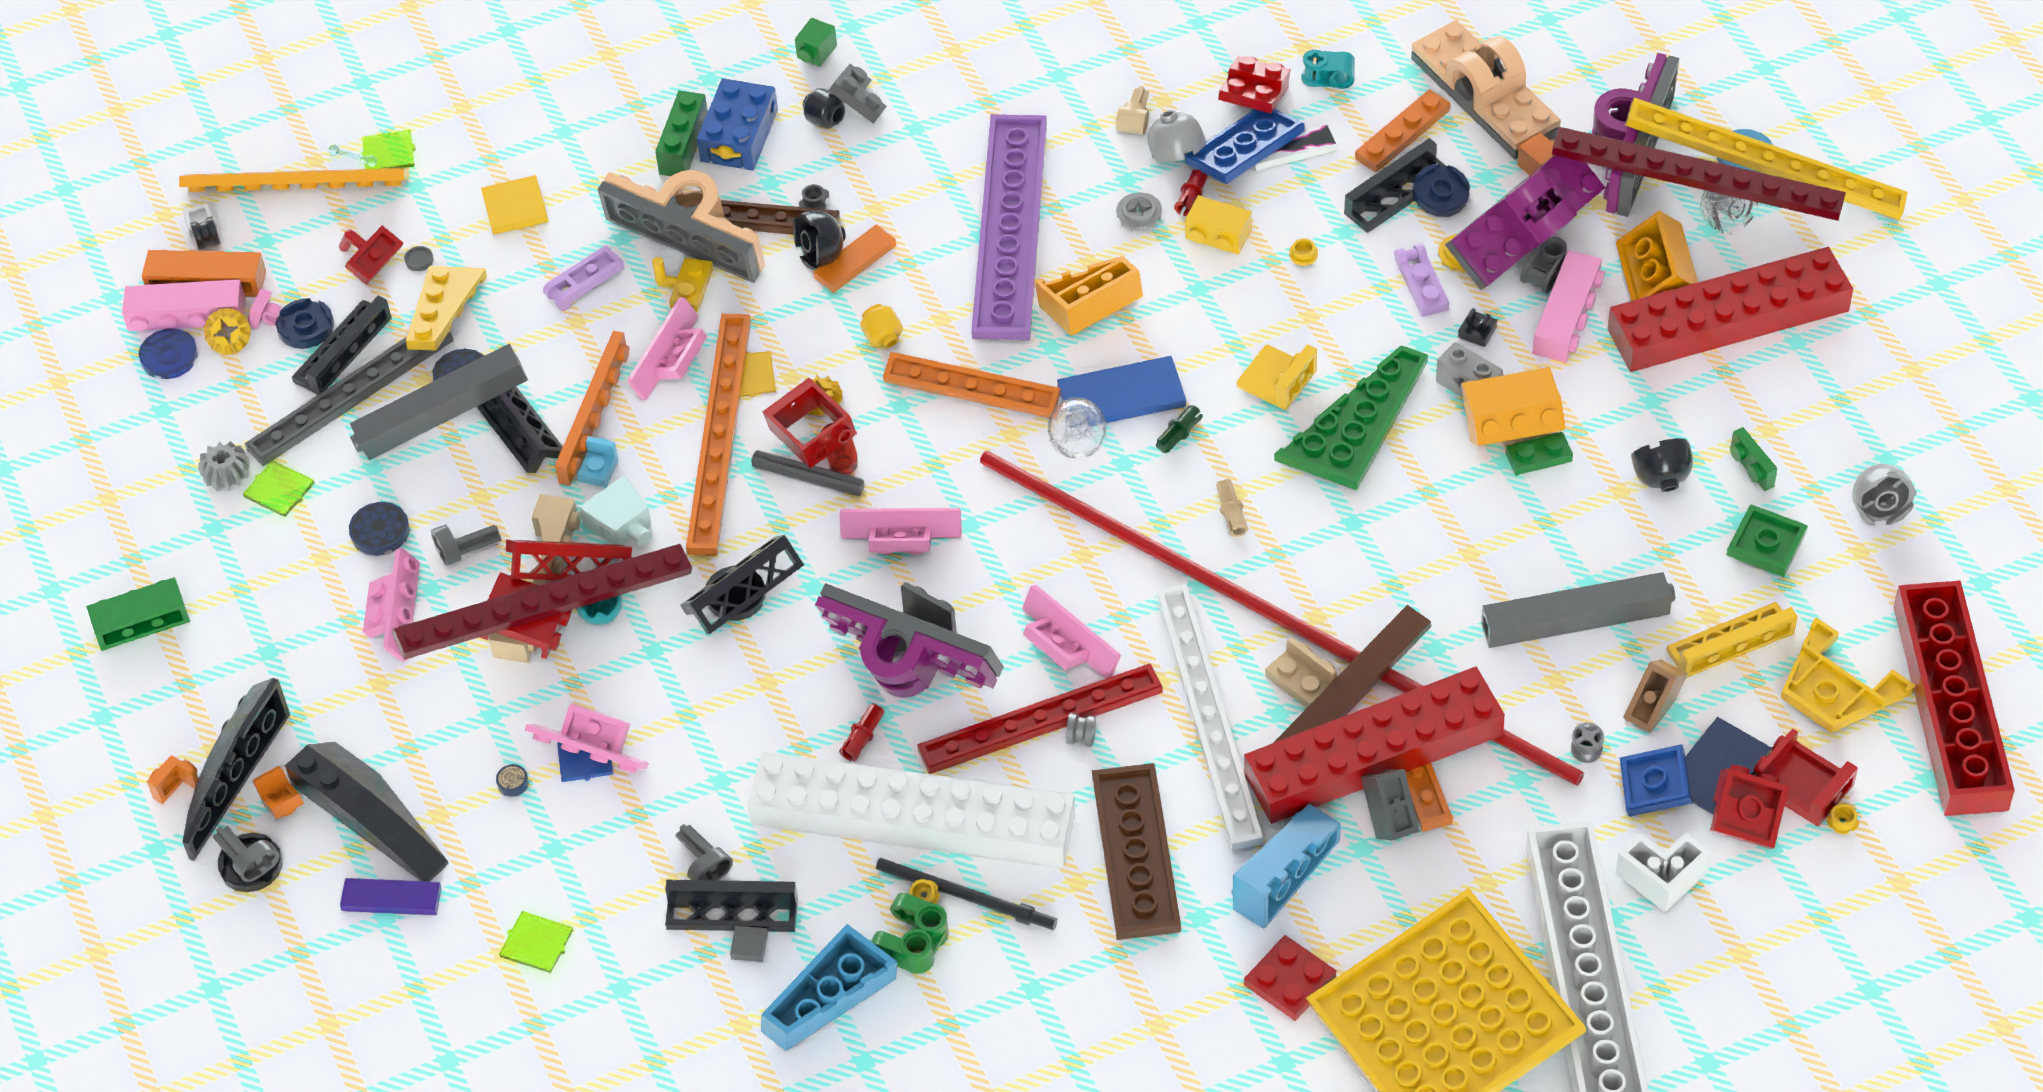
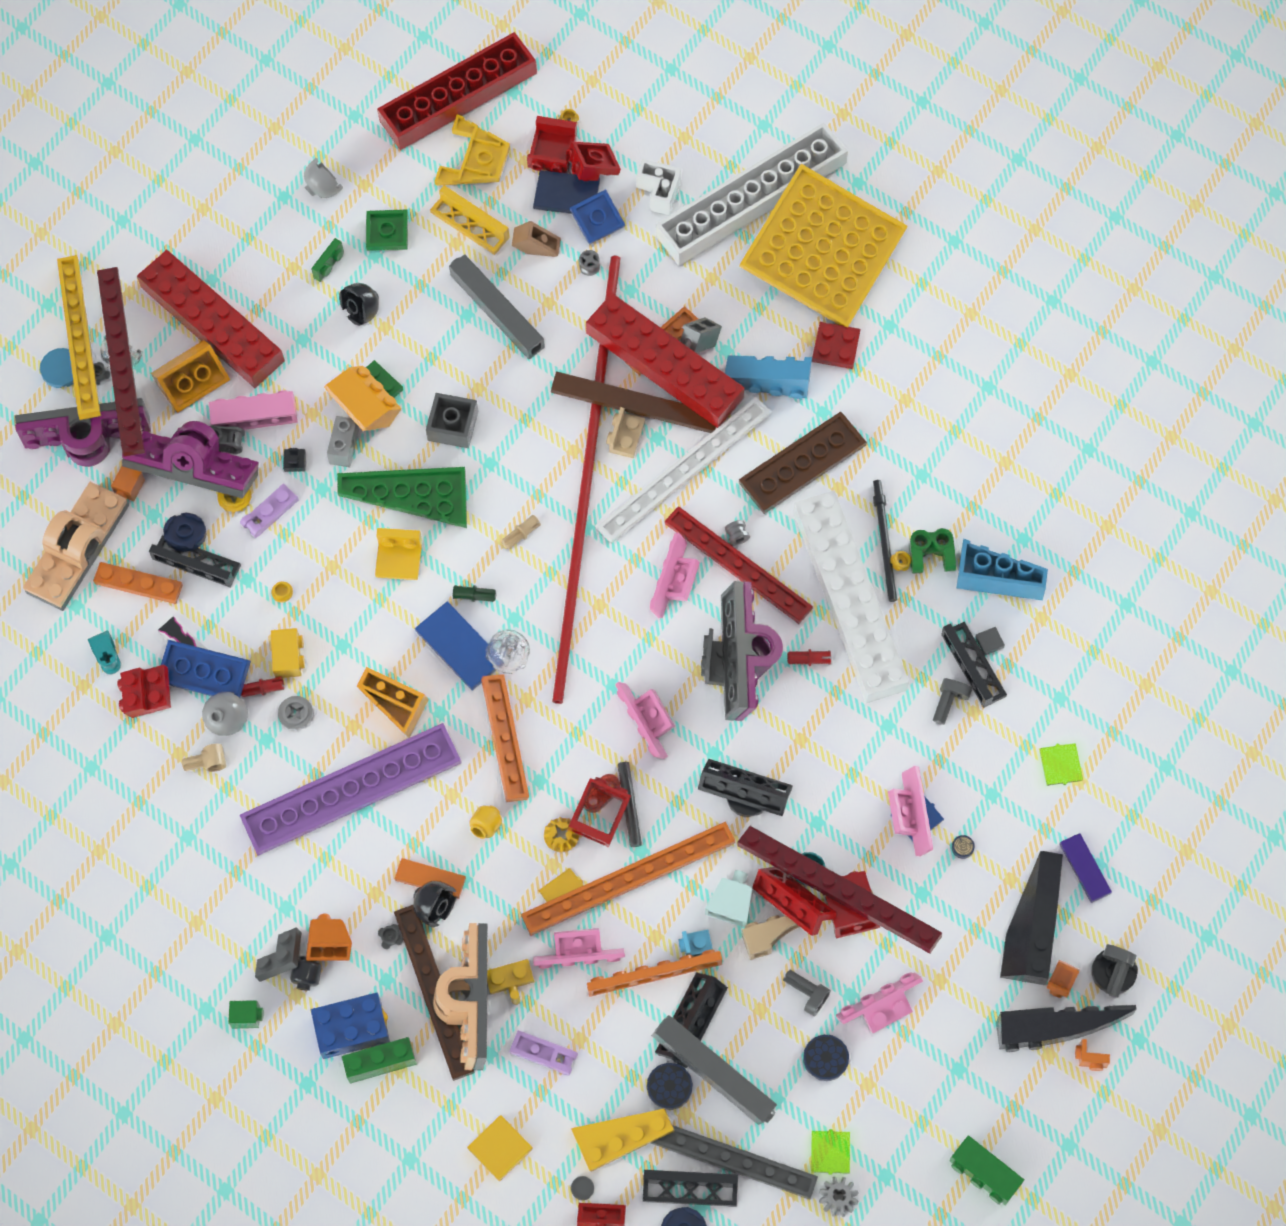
camera: 120 degrees left, 15 degrees up
none -> orange torso [306,913,352,961]
none -> dark grey brick [426,393,479,449]

